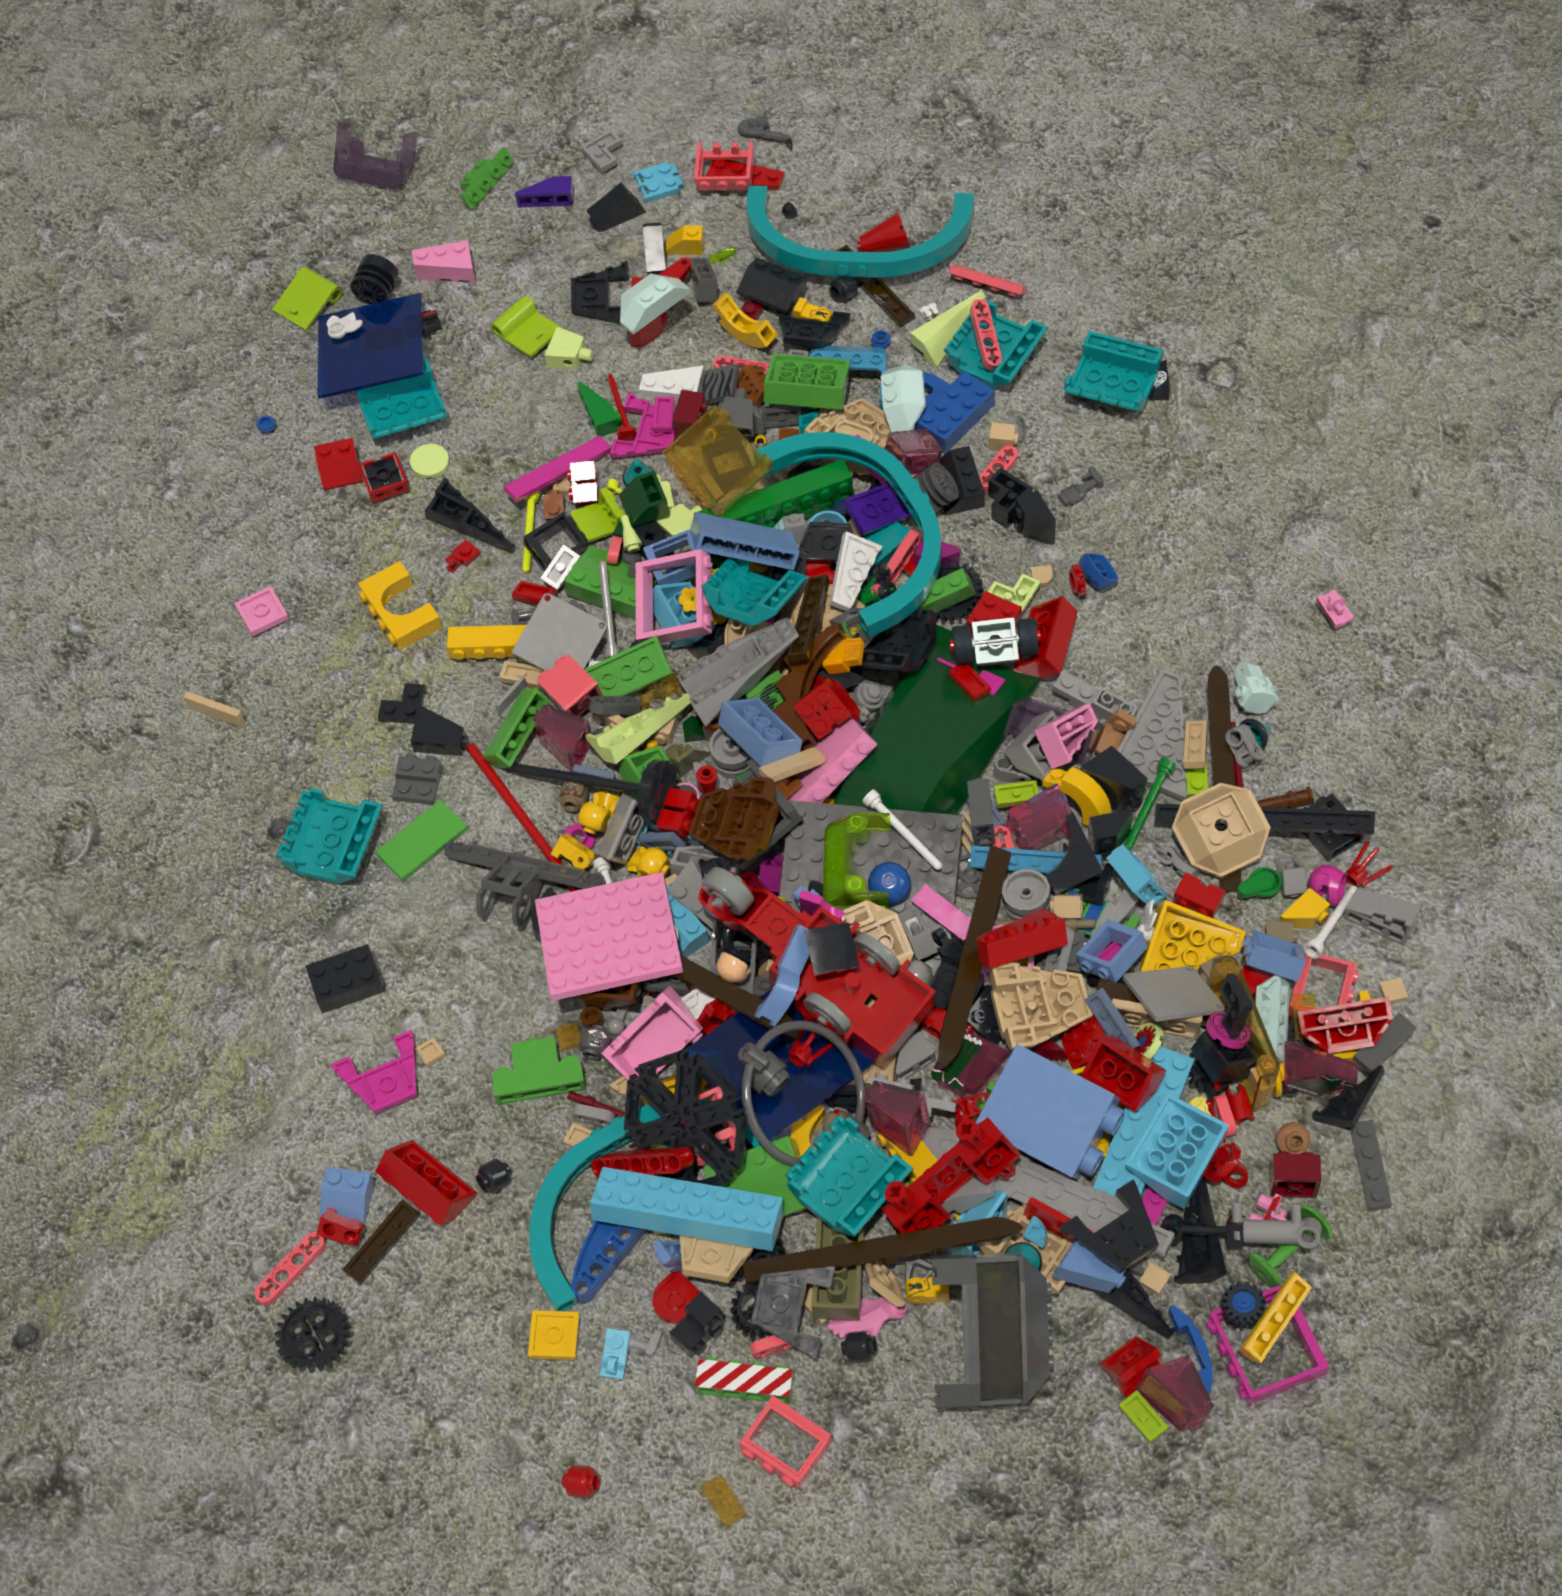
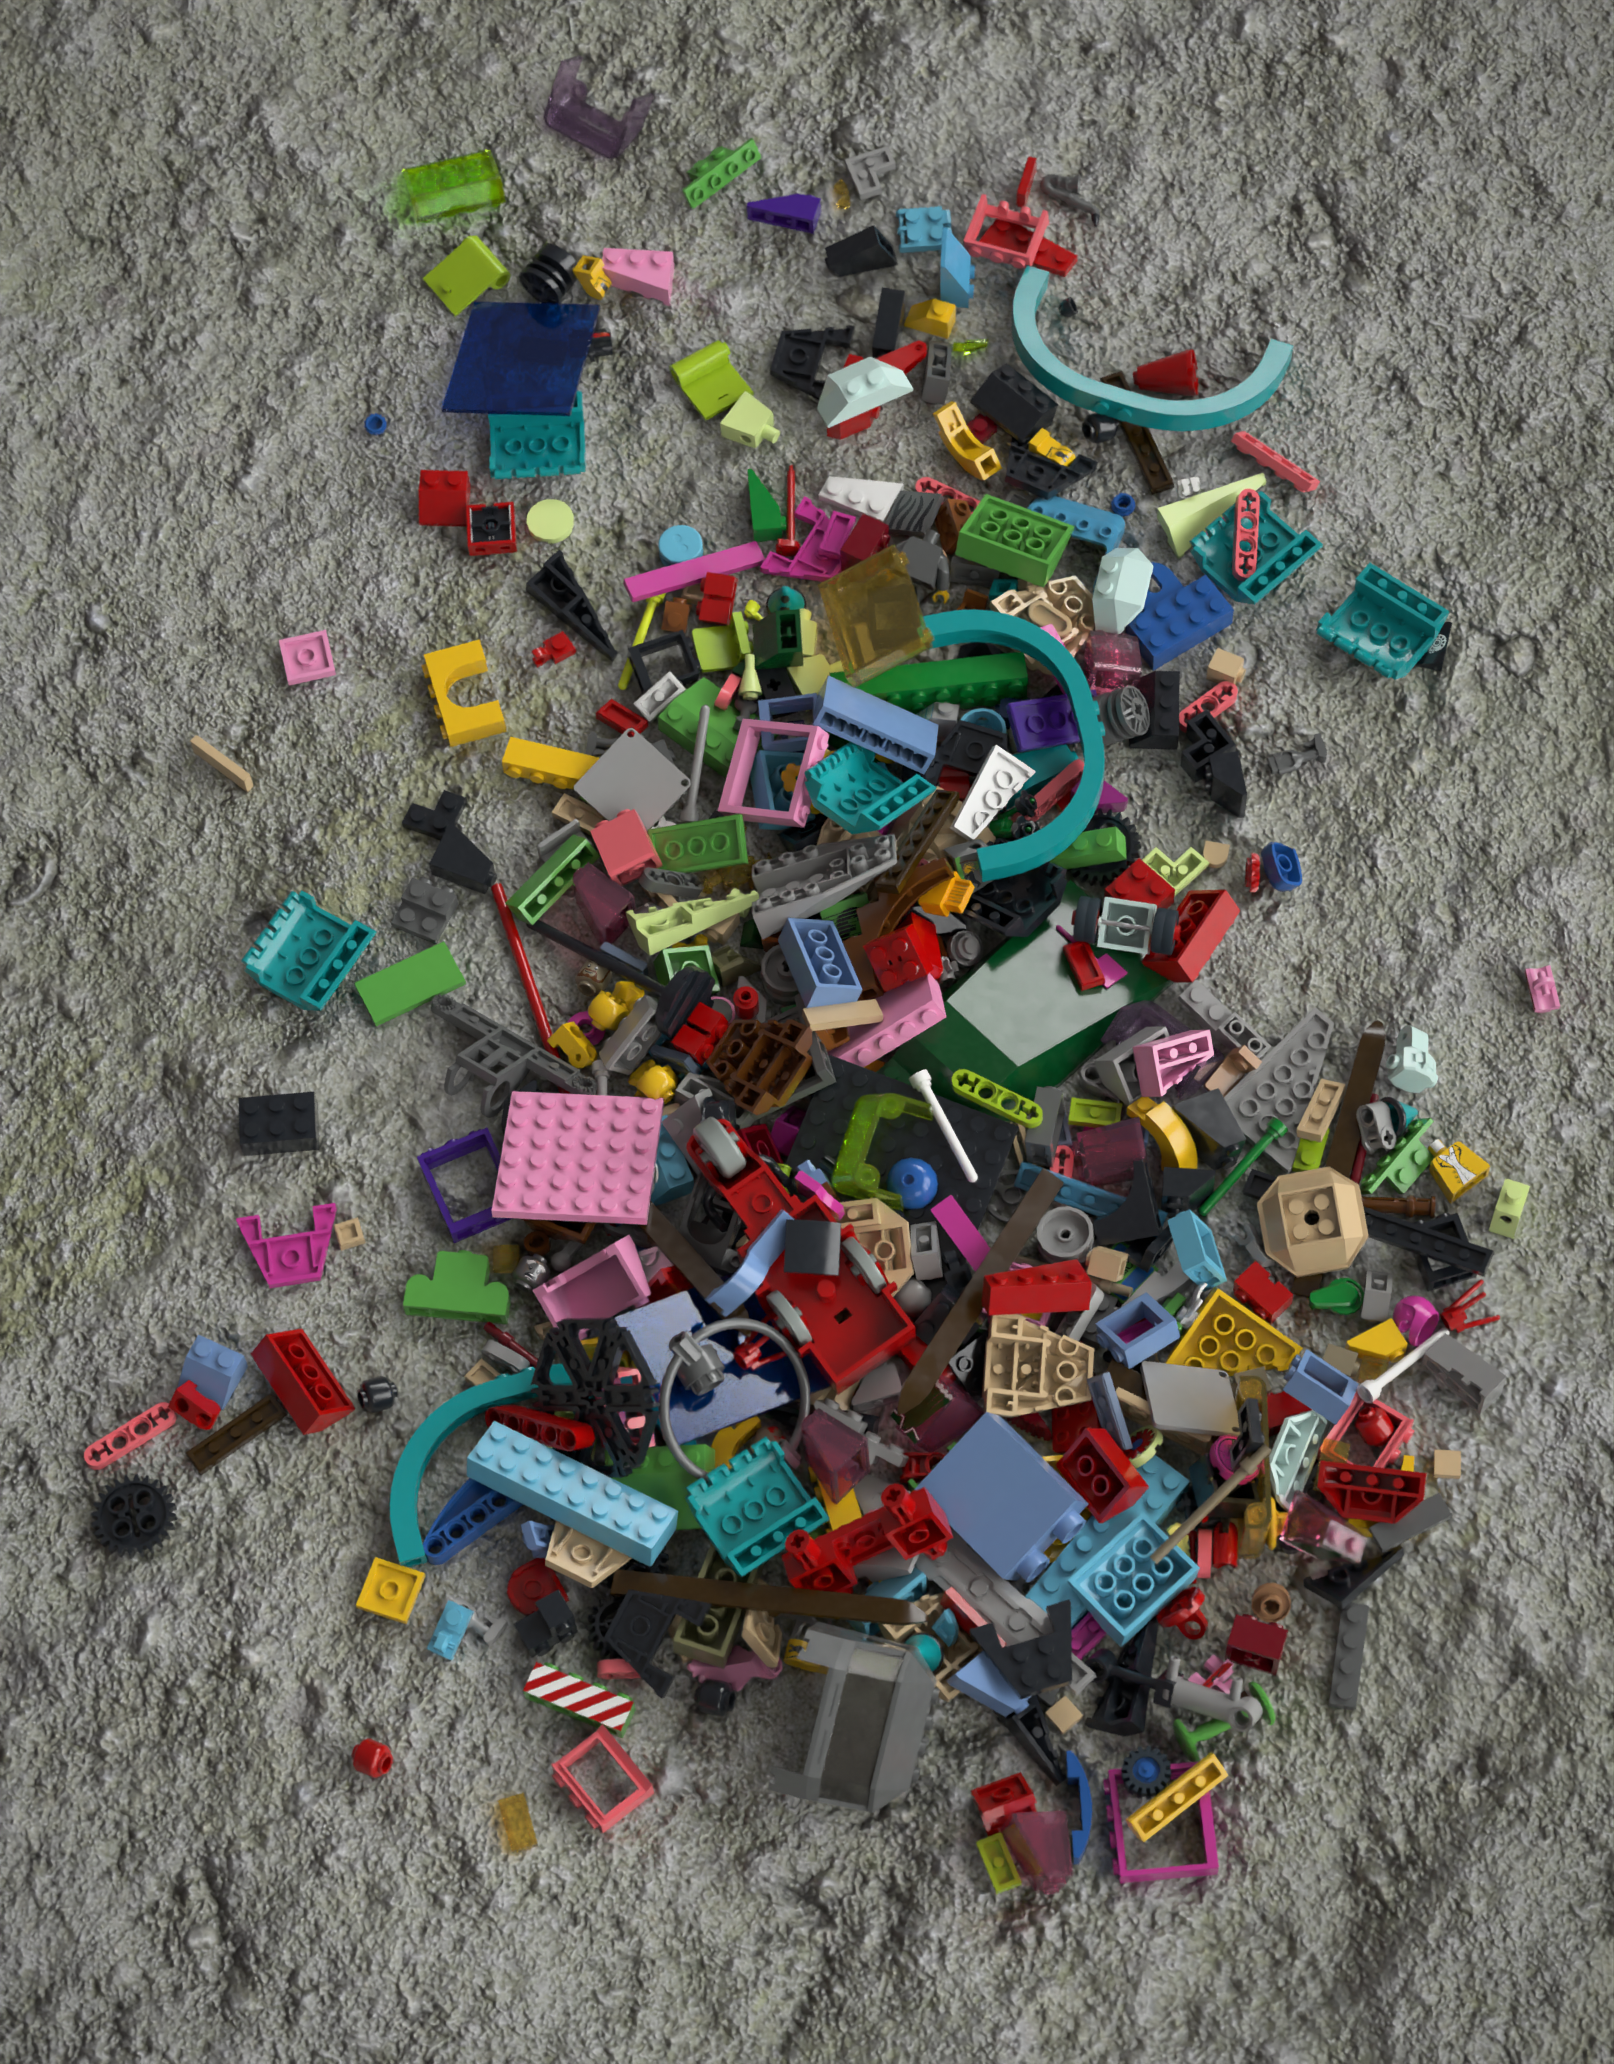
camera: 15 degrees right, 5 degrees up
white plate [327,312,363,339] -> none
light nougat hair [716,952,750,983] -> none
none -> clear neon green slope [402,149,506,223]
none -> dark purple window [417,1128,513,1243]
none -> yellow leg [572,255,612,300]
none -> medium azure head [658,525,703,567]
none -> clear yellow piece [833,179,851,209]
none -> dark azure slope [940,228,975,308]
none -> lime beam [952,1069,1043,1129]
none -> red tile [1016,156,1037,208]
none -> dark tan bar [1150,1443,1272,1564]
none -> red head [1355,1406,1394,1446]
none -> clear yellow plate [1357,1355,1389,1388]
none -> bright green bracket [1360,1118,1435,1195]
none -> yellow torso [1428,1139,1490,1204]
none -> yellowish green torso [1489,1179,1530,1239]

